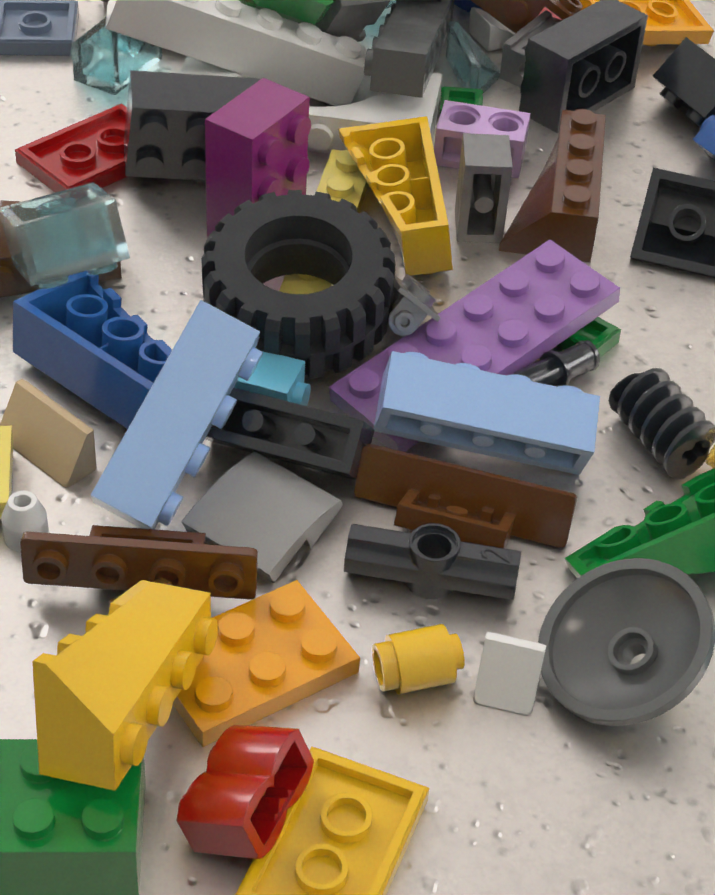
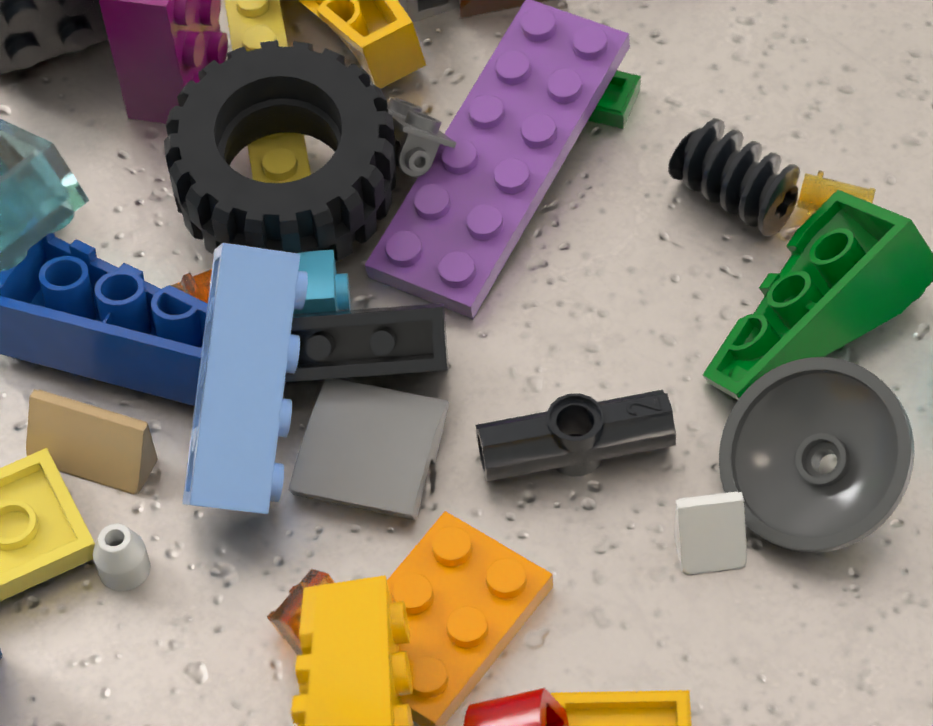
camera: 15 degrees left, 10 degrees up
reddish brown bracket [20,525,258,600] -> none
reddish brown bracket [354,443,577,548] -> none
yellow brick [372,624,465,694] -> none
light blue brick [374,351,600,475] -> none
black axle [514,340,600,387] -> none

